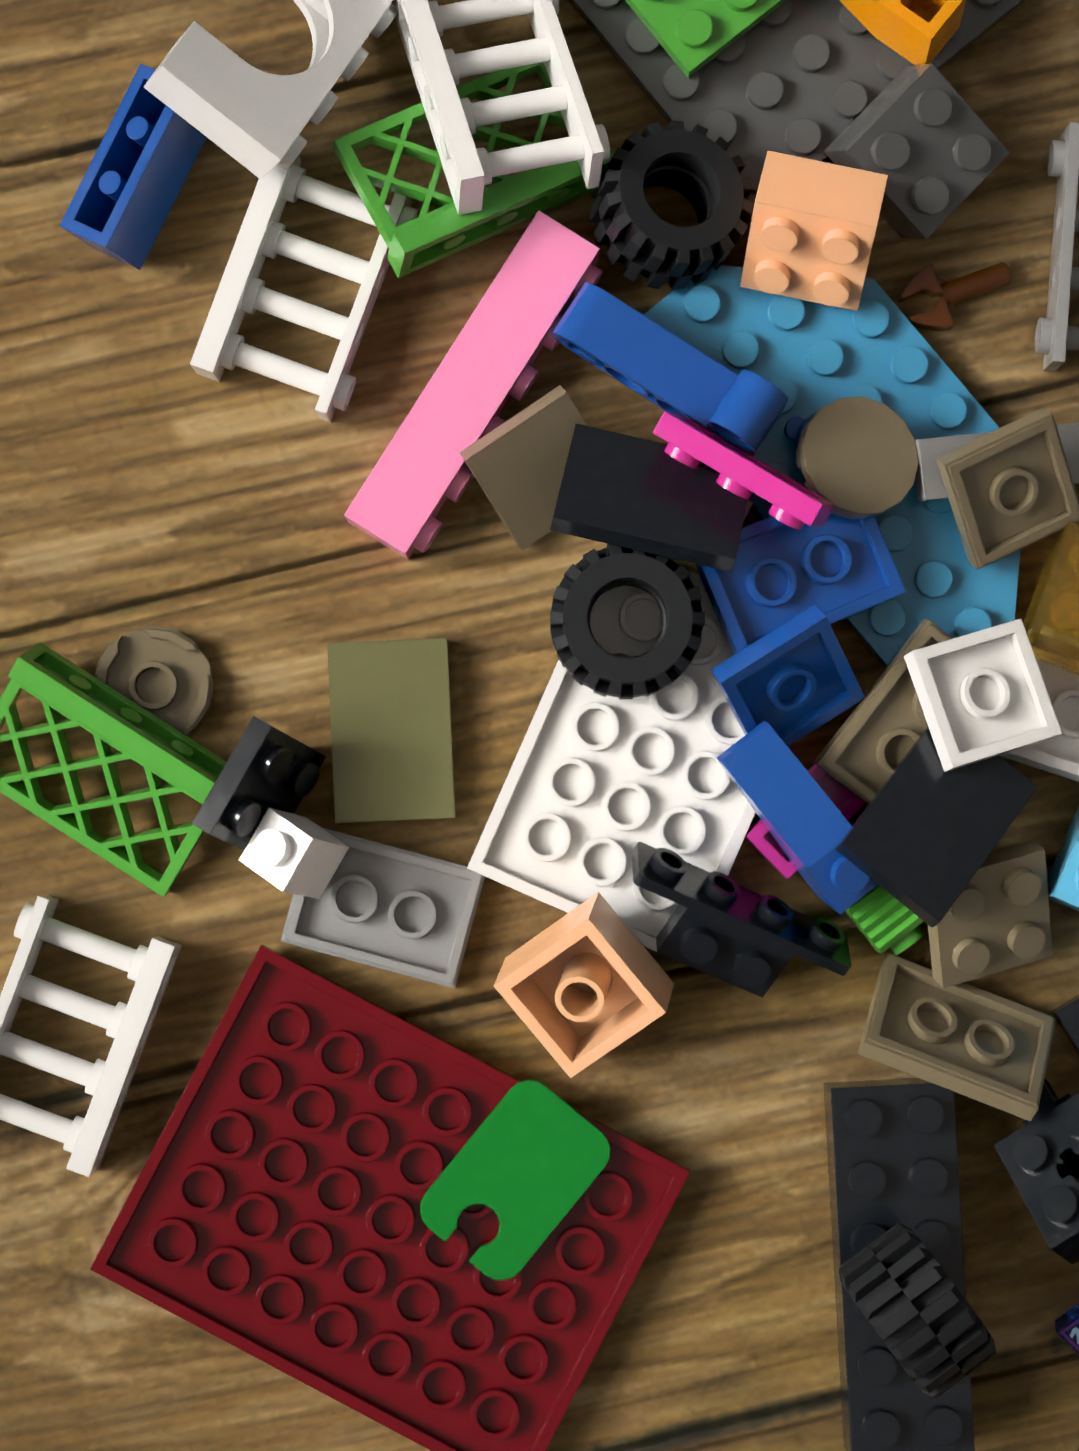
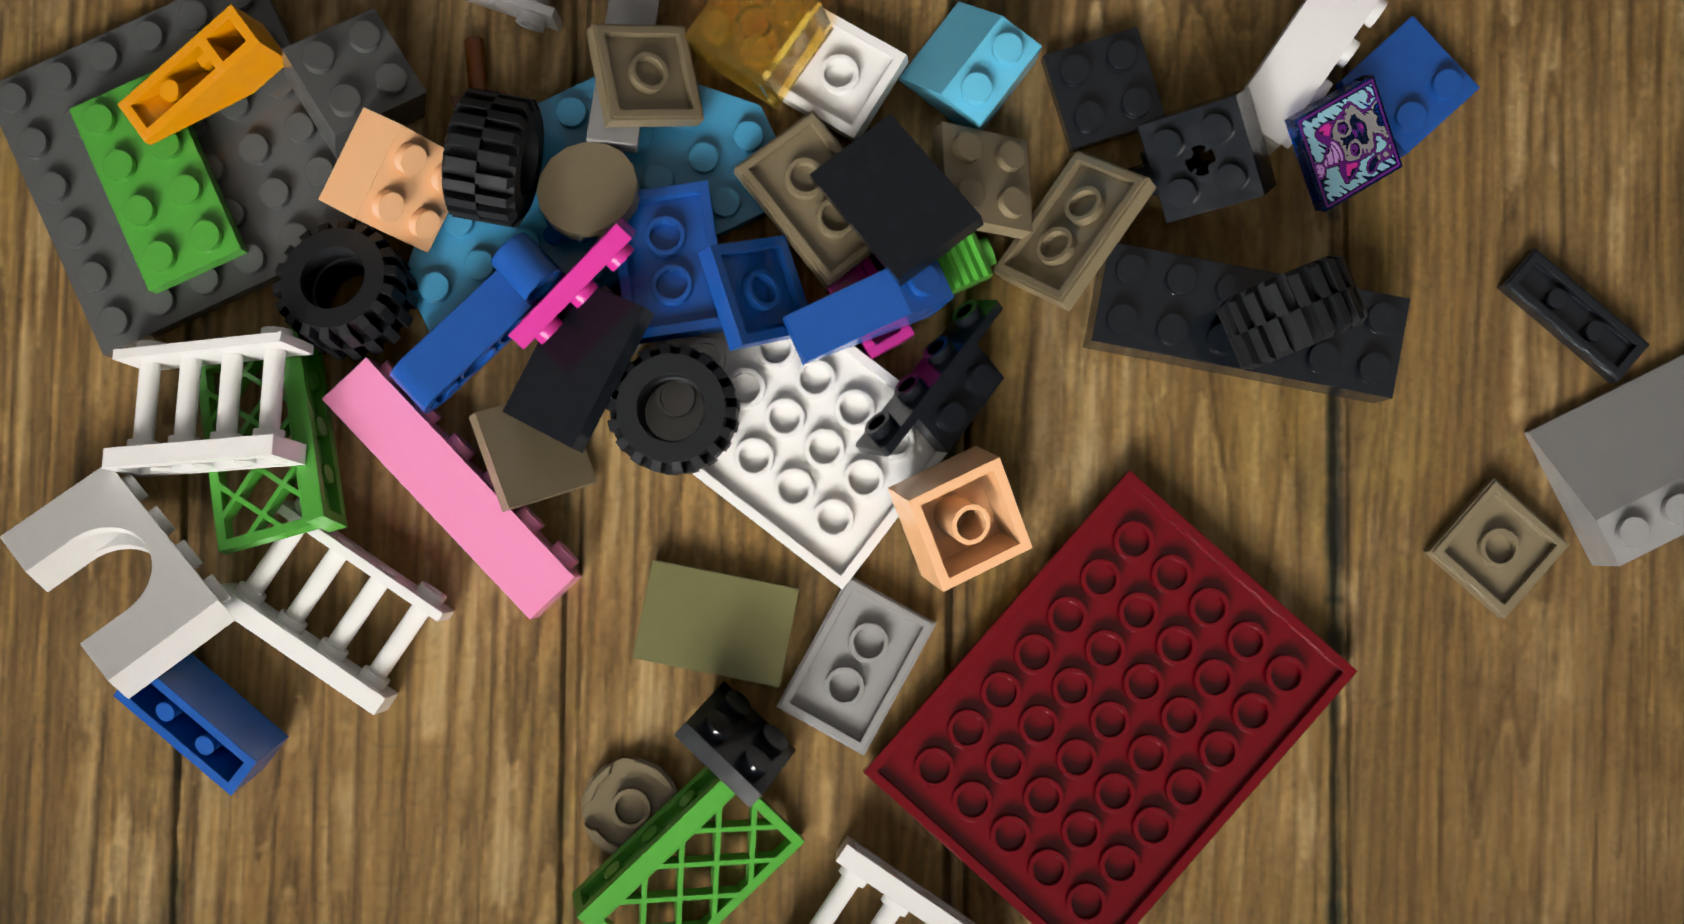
camera: 75 degrees left, 0 degrees up
white brick [239,808,349,899] -> none
green piece [420,1079,610,1280] -> none
white plate [904,618,1062,772] -> none
none -> black tyre [442,88,544,228]

